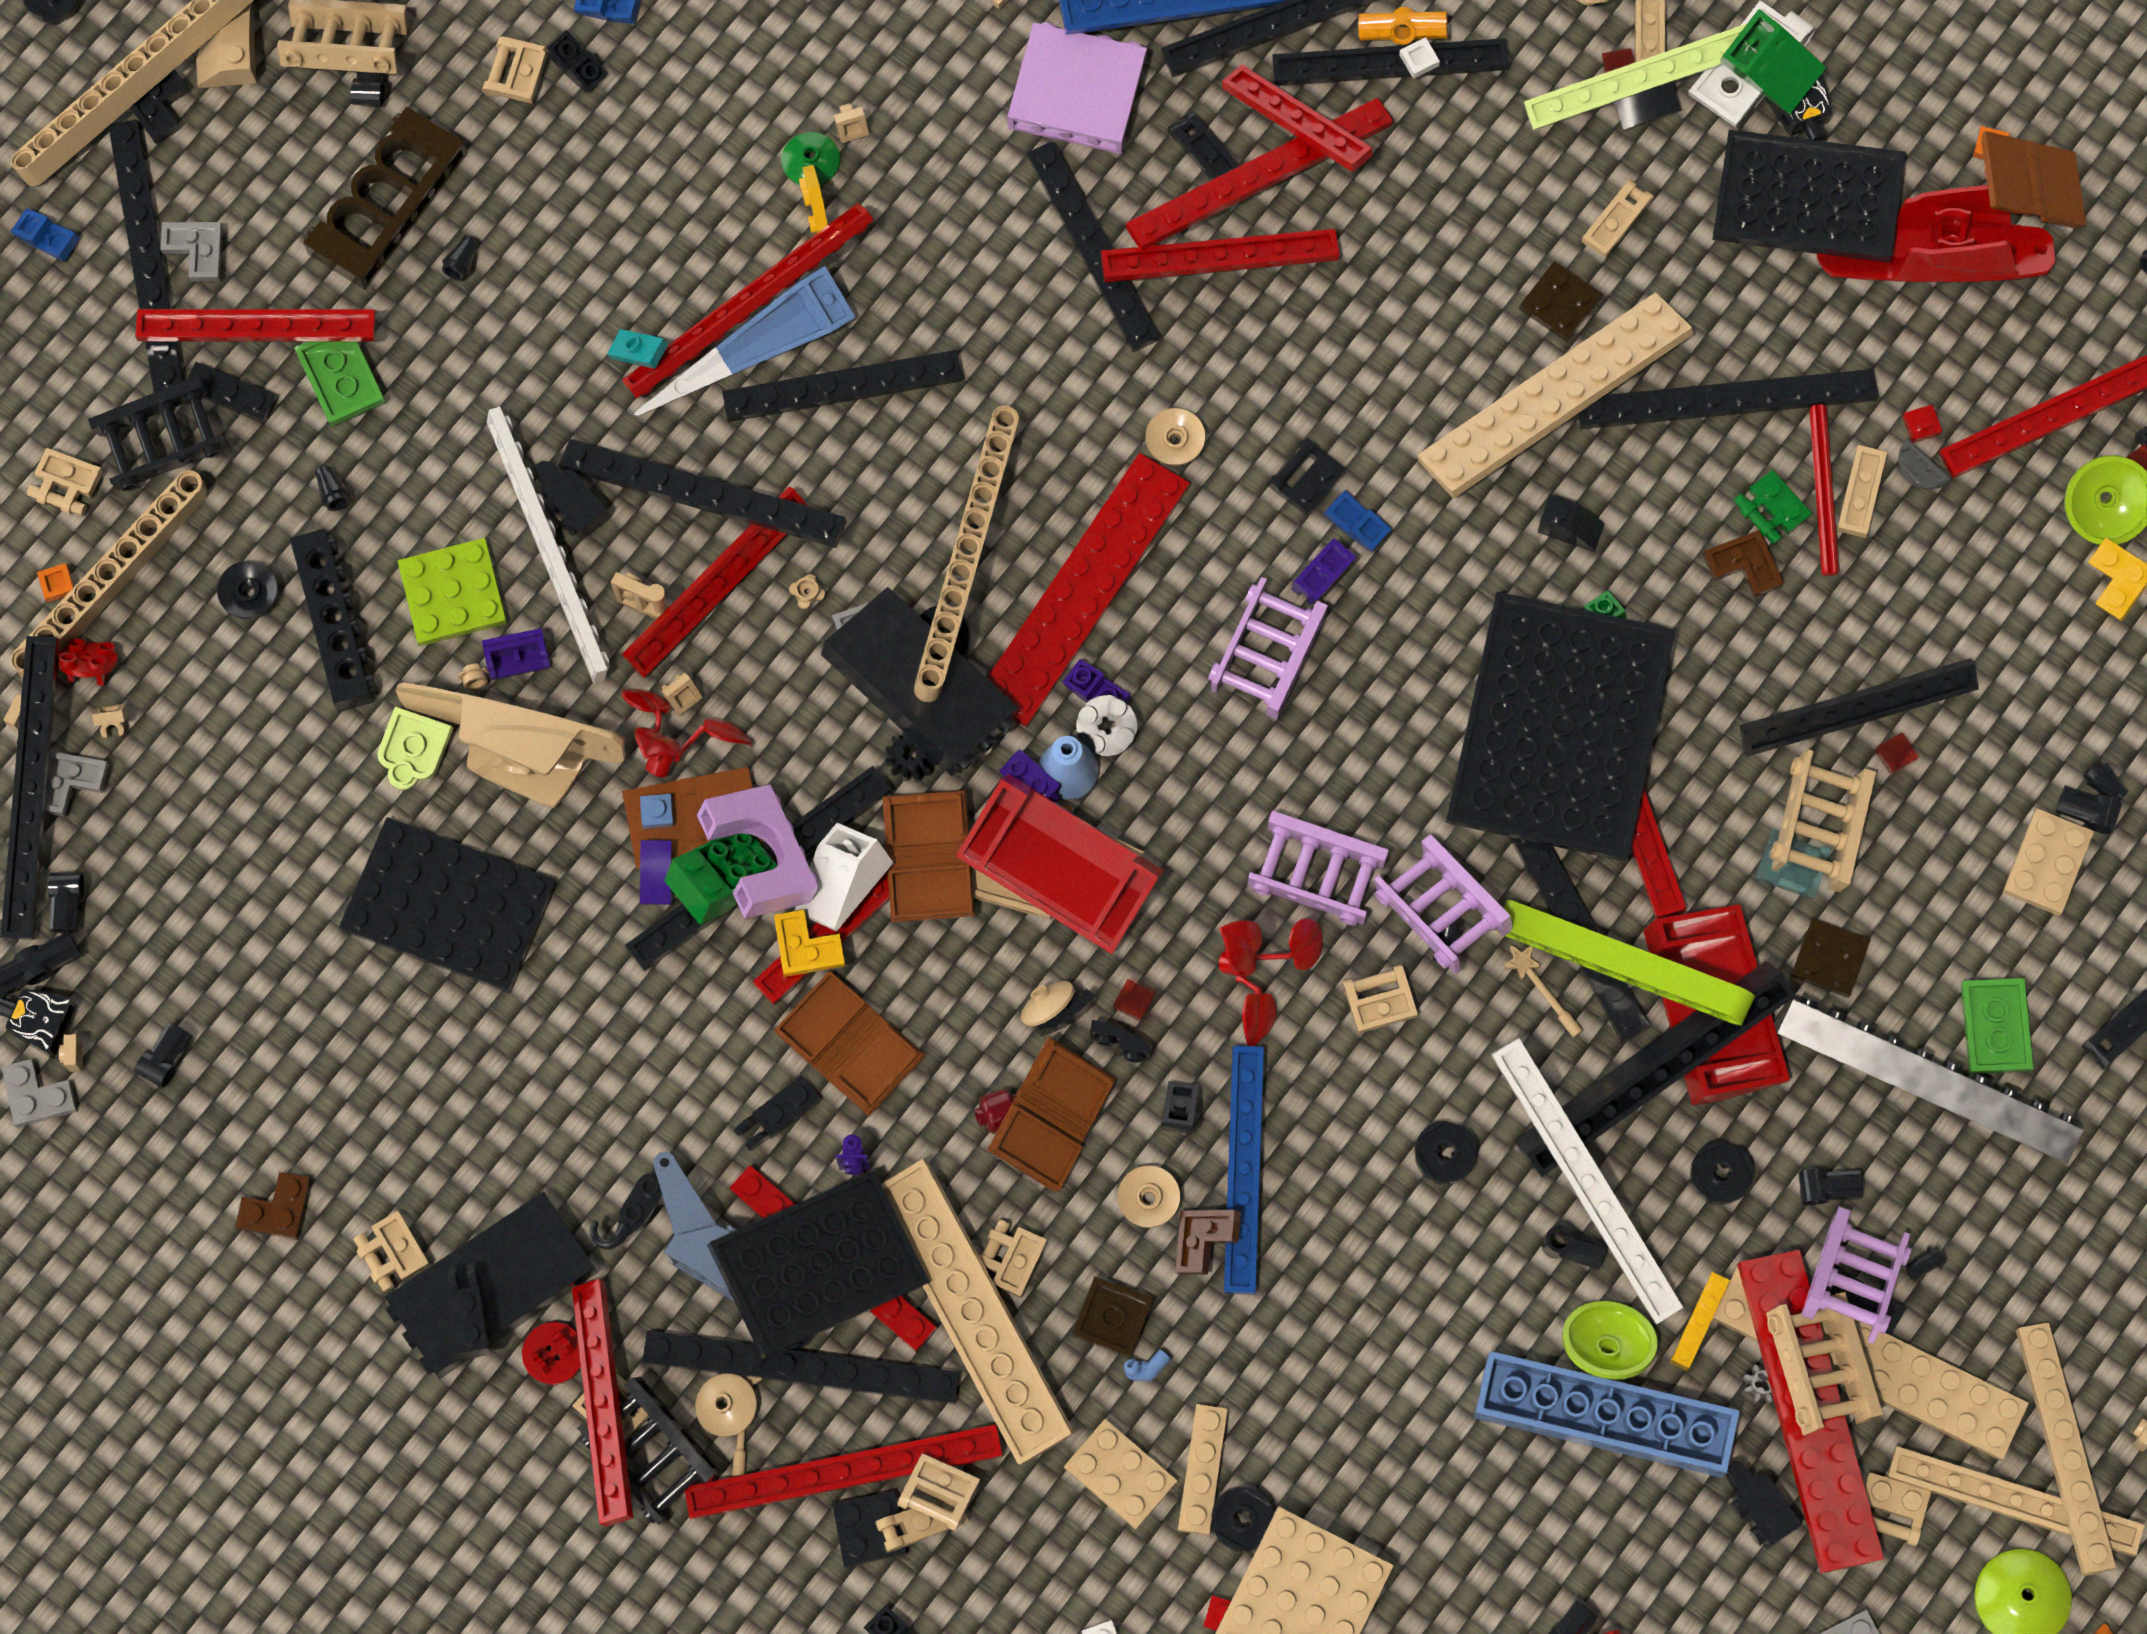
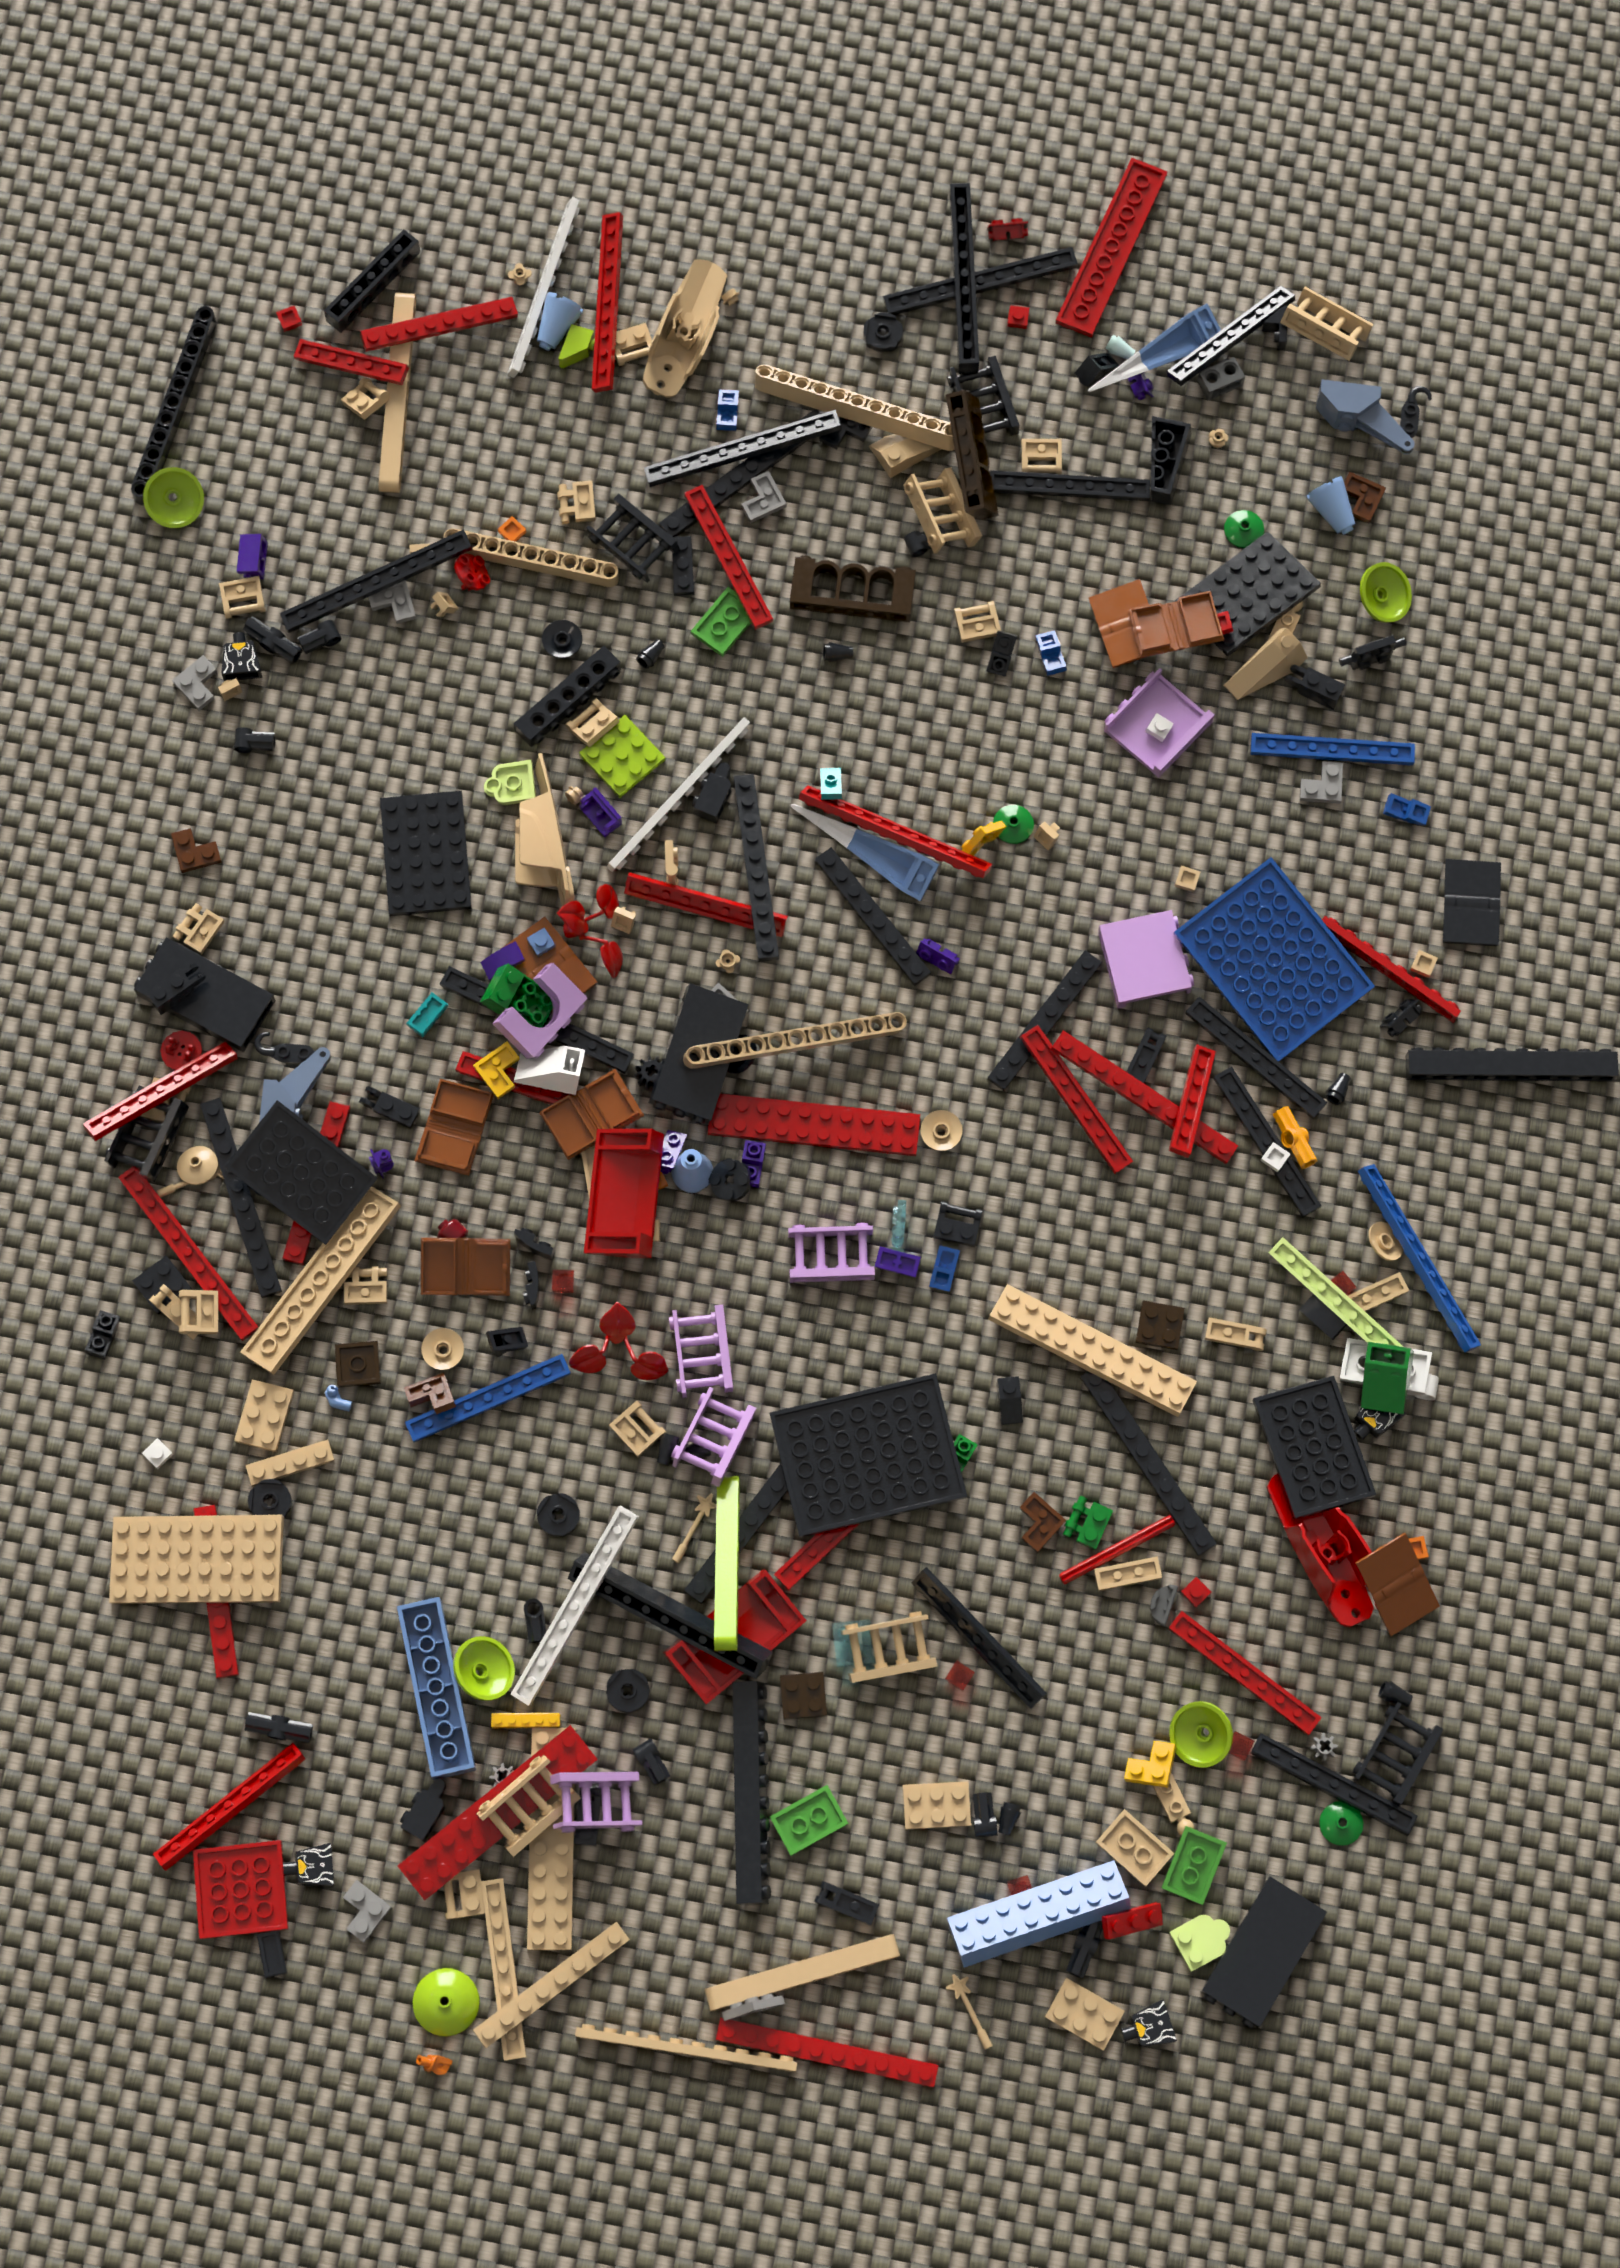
camera: 60 degrees right, 0 degrees up
tan dish [1020,981,1074,1026] -> none
black pin [1904,1246,1947,1282] -> none
none -> teal plate [406,992,449,1037]
none -> tan plate [565,698,620,747]
none -> plate [644,410,842,487]
none -> black cone [657,1433,680,1466]
none -> clear light blue plate [891,1200,907,1247]
none -> dark purple hinge [916,938,960,974]

